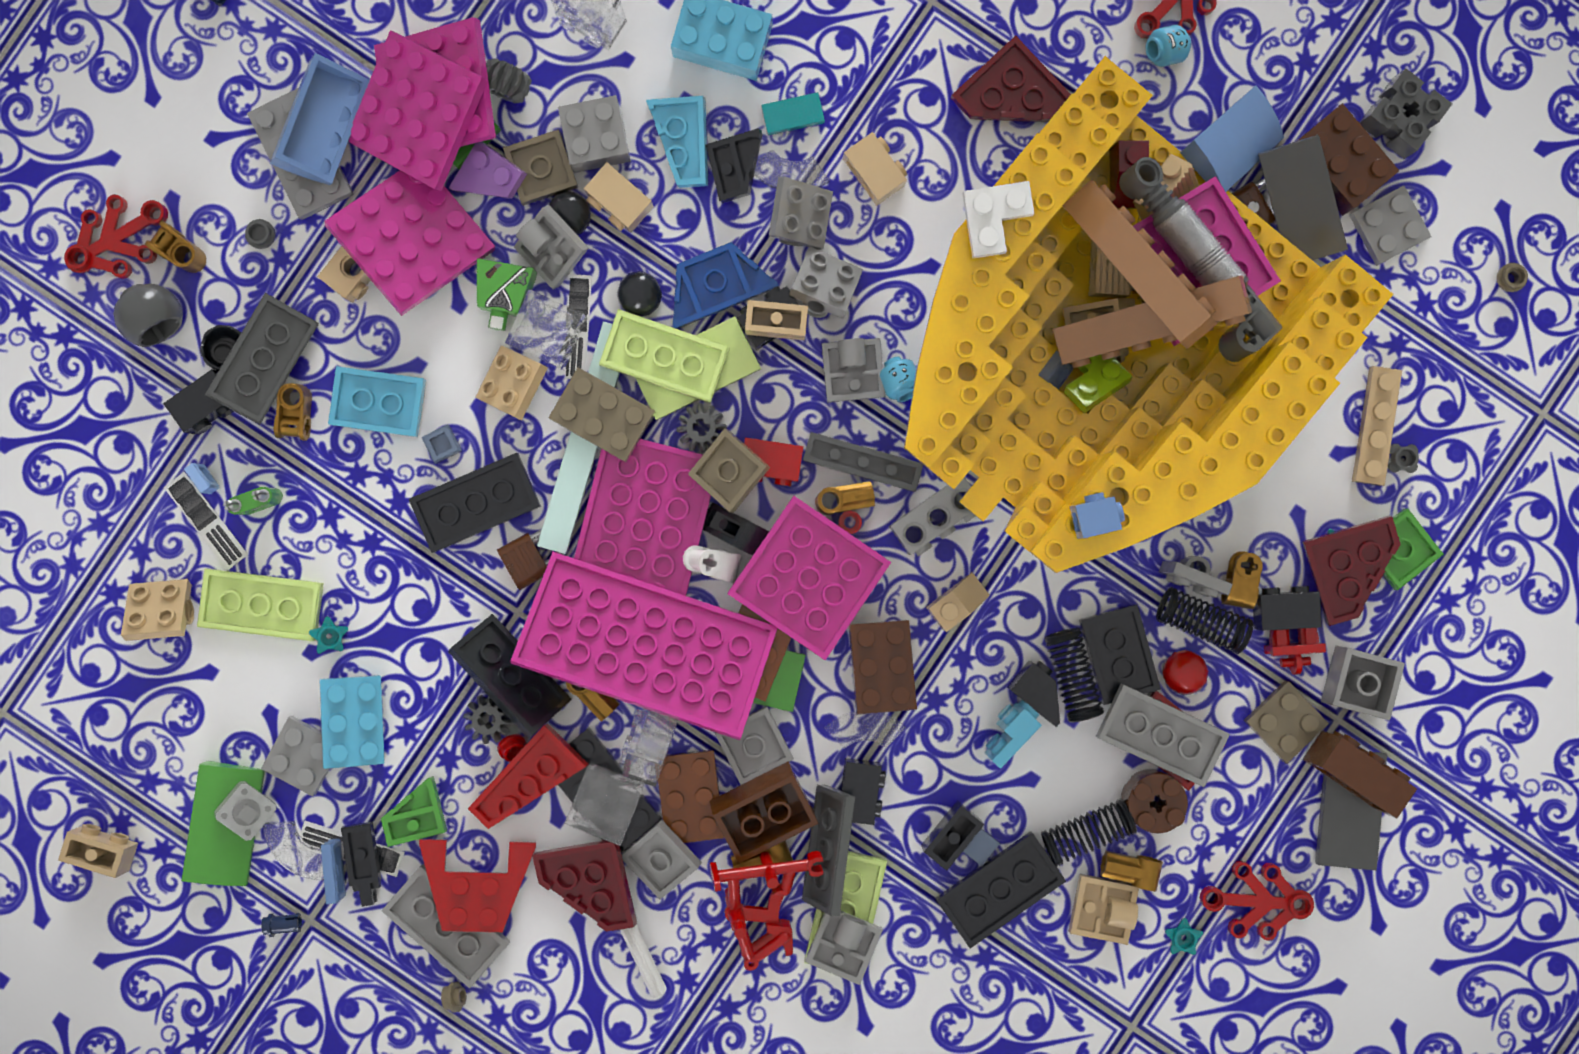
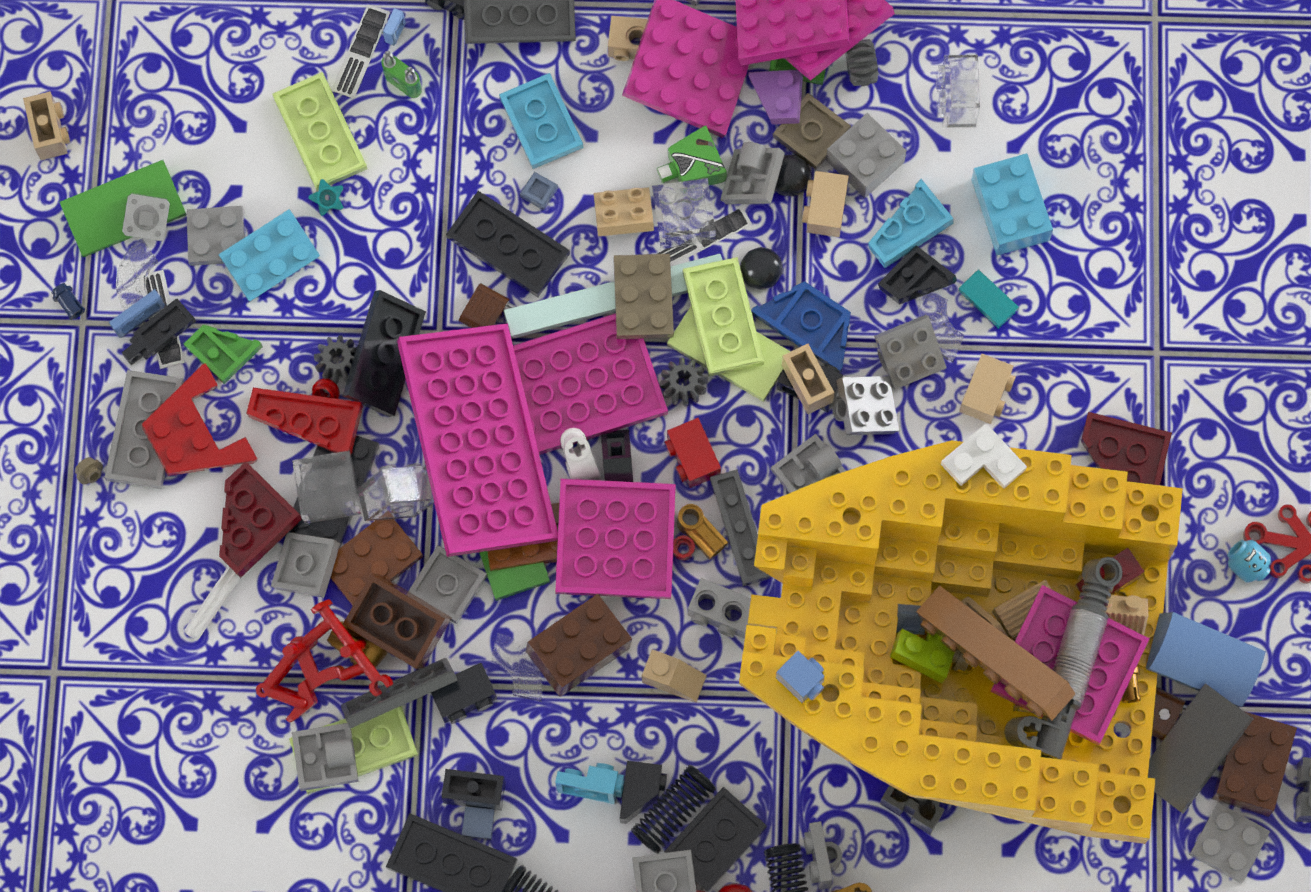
camera: 60 degrees right, 15 degrees down
tan plate [121,579,194,641] -> none
pearl gold piece [274,383,312,441] -> none
pearl gold piece [566,682,620,722] -> none
dark tan plate [688,428,770,513] -> none
medium nougat brick [1062,179,1218,349] -> none

